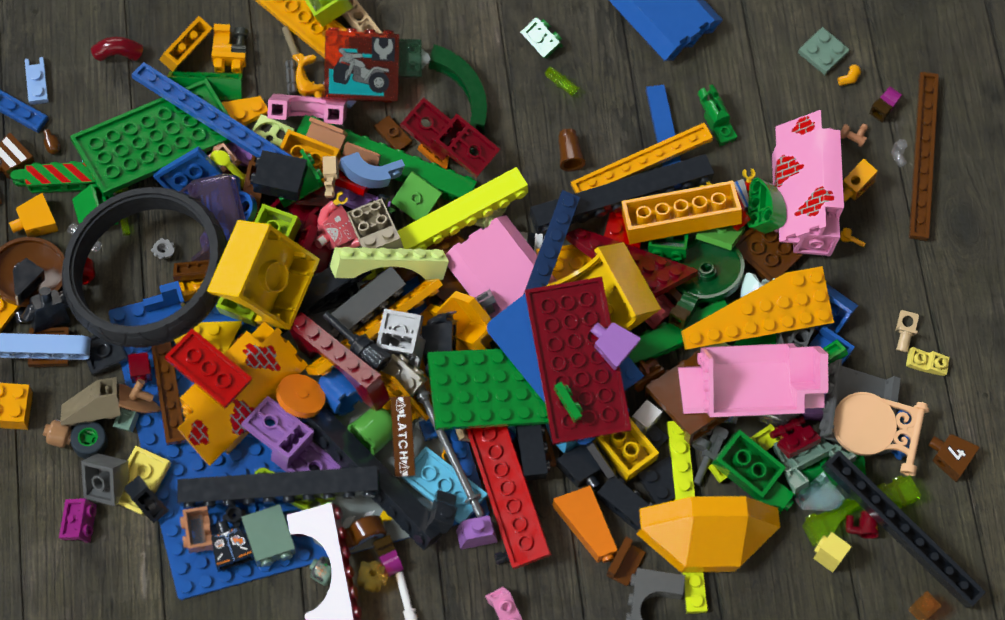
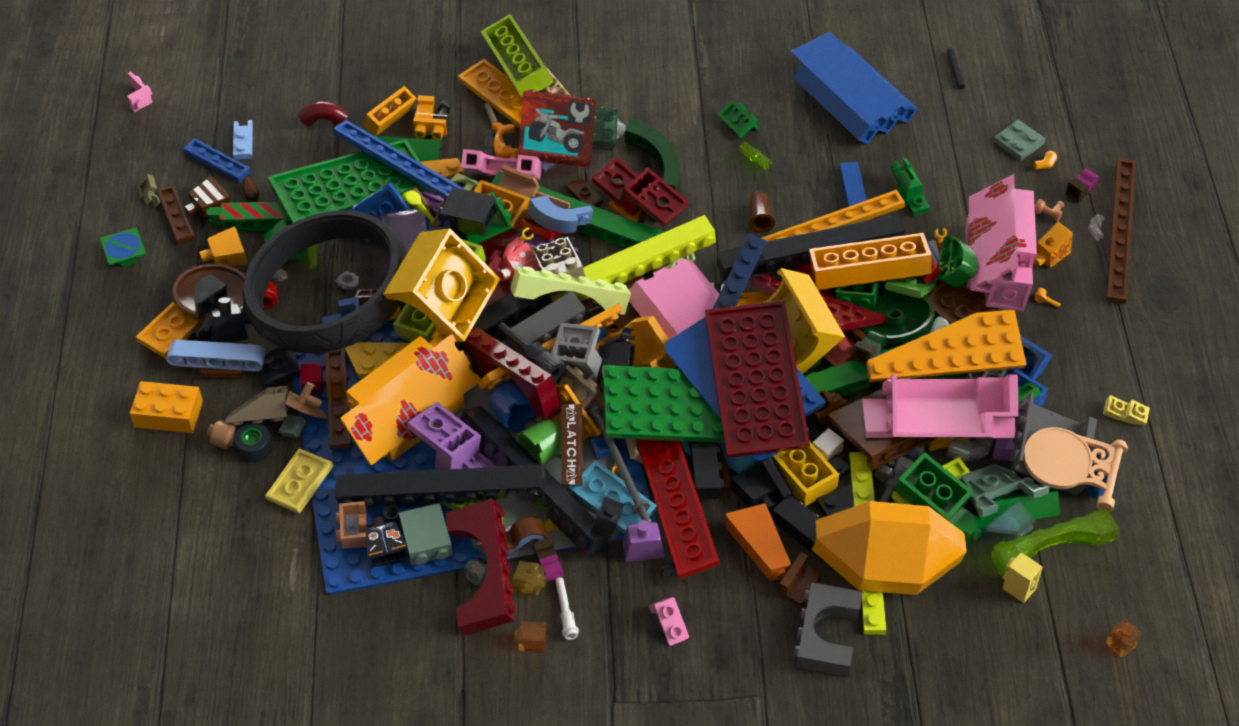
camera: 10 degrees right, 15 degrees down
magenta bracket [59,498,97,543] -> none
dark grey slope [81,453,129,506] -> none
black arch [124,475,169,524] -> none
red plate [165,328,252,409] -> none
orange wheel [276,374,325,418] -> none
tan piece [323,156,339,198] -> none
bright green plate [391,171,443,221] -> none
dark grey tile [475,289,496,315] -> none
green plate [554,382,583,423] -> none
medium lavender torso [591,323,640,370] -> none
dark red plate [769,416,821,459] -> none
black brick [821,450,986,608] -> none
dark red piece [846,511,879,539] -> none
tan bracket [895,310,919,353] -> none
reddish brown torso [928,434,980,482] -> none

